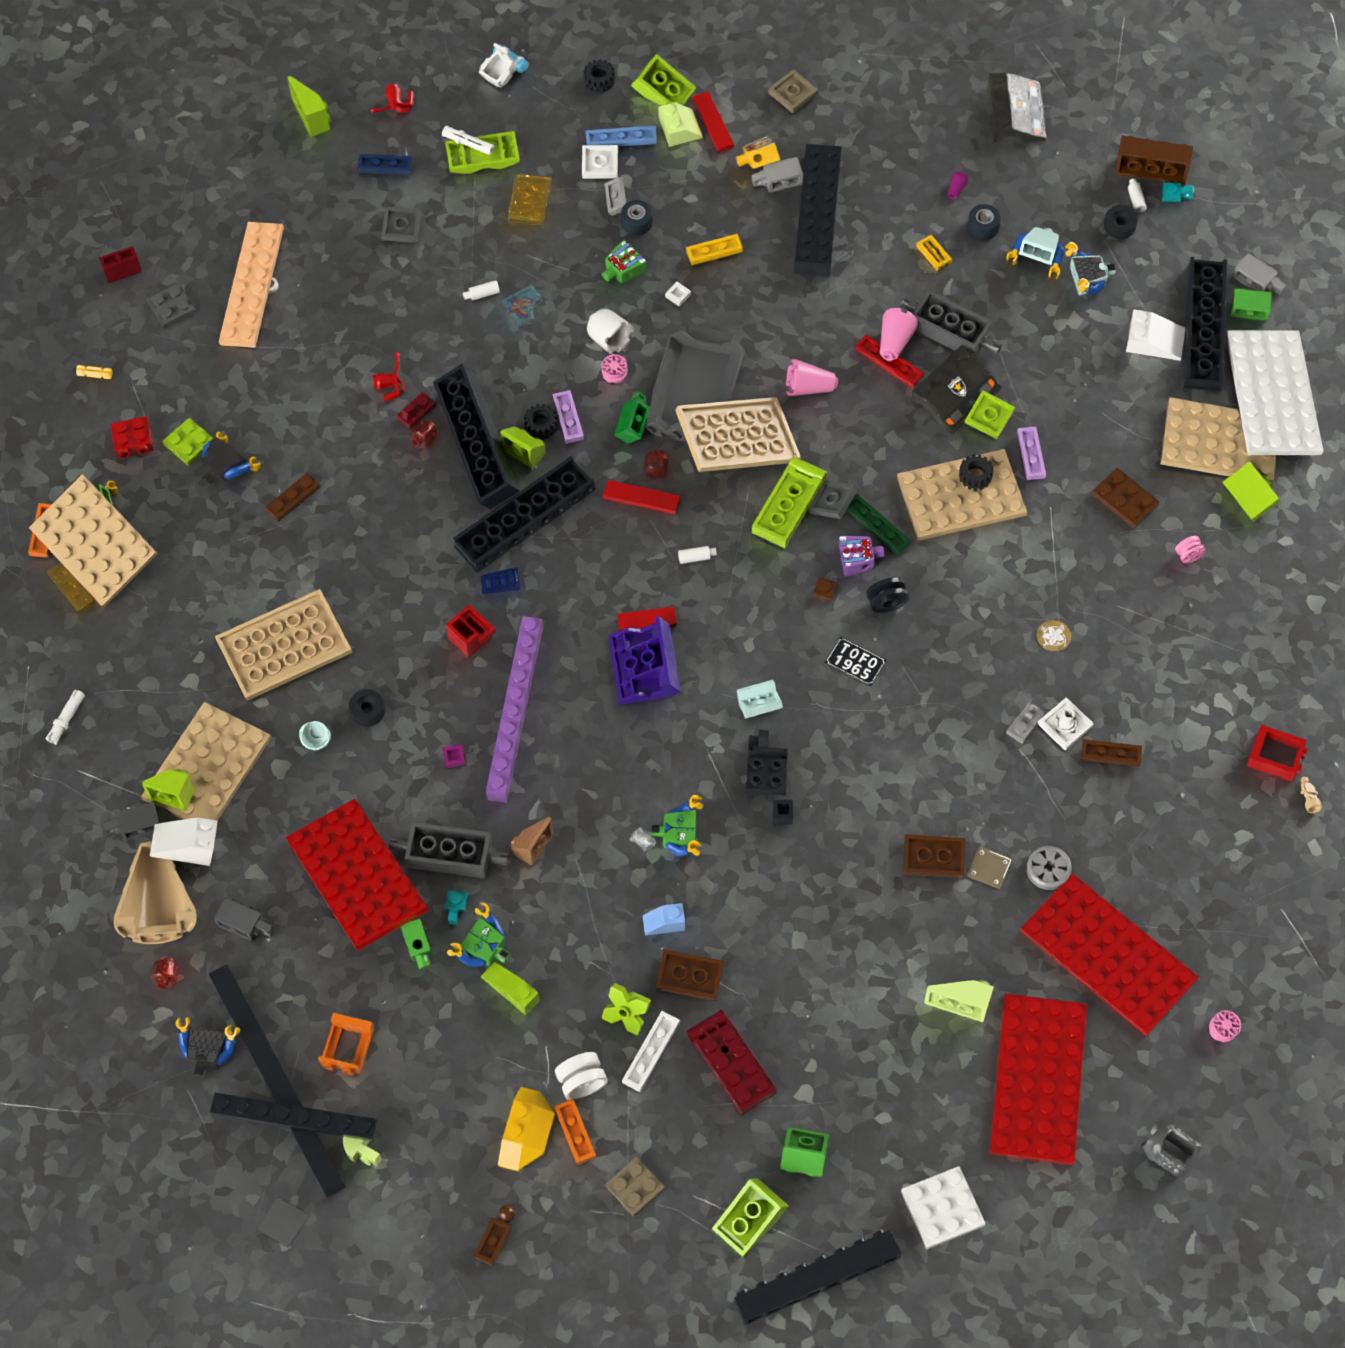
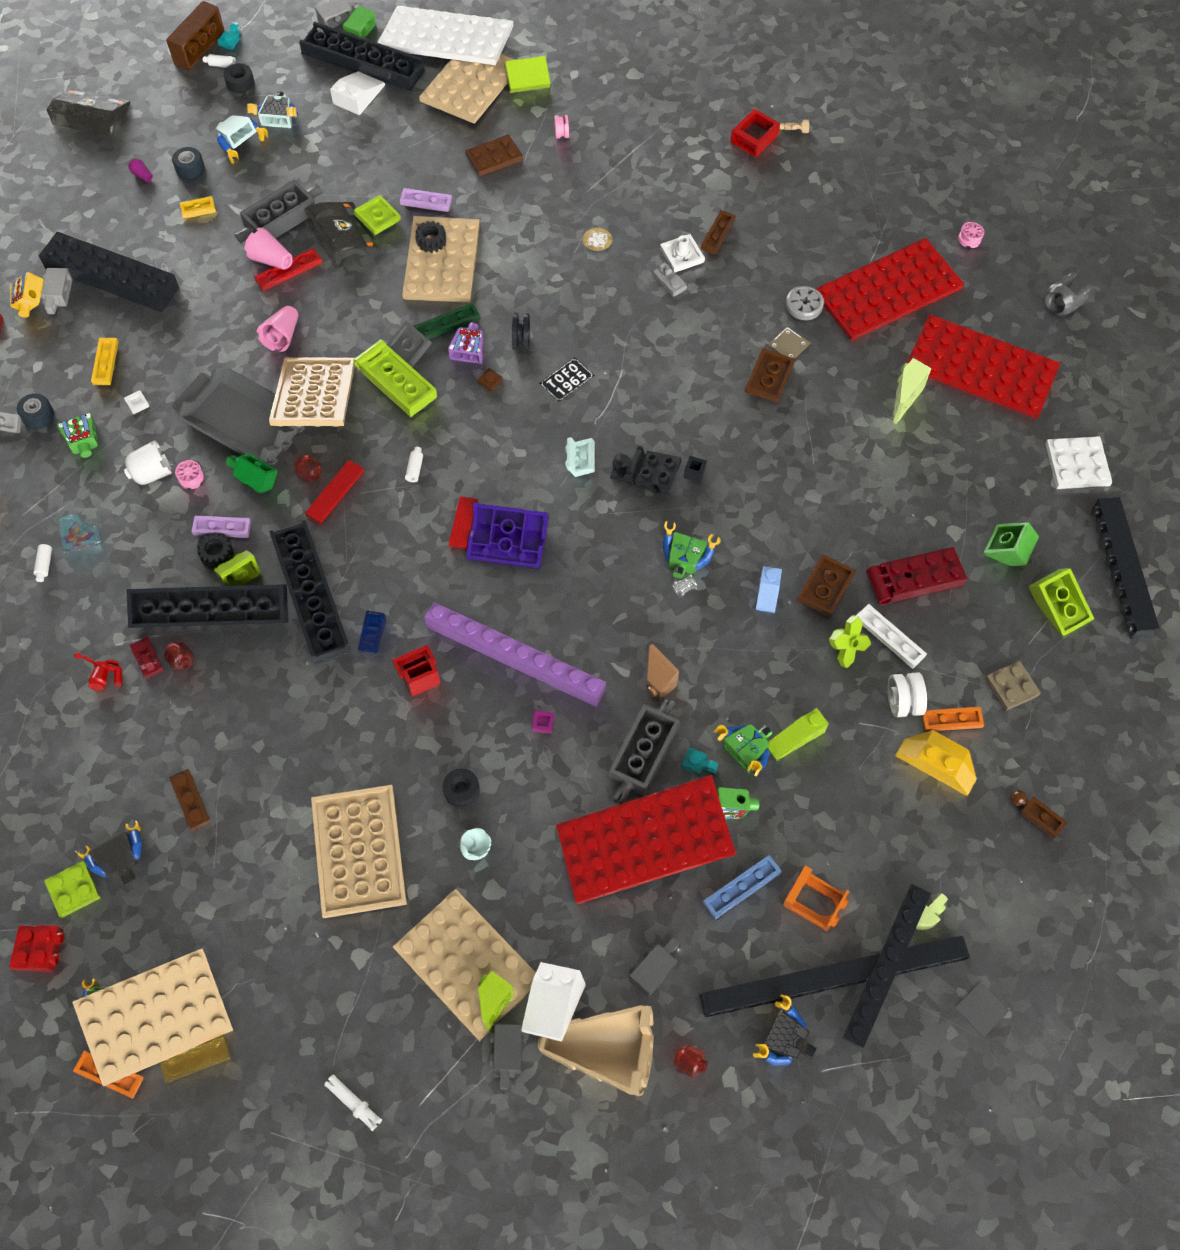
camera: 75 degrees left, 0 degrees up
none -> medium blue plate [703,855,782,920]

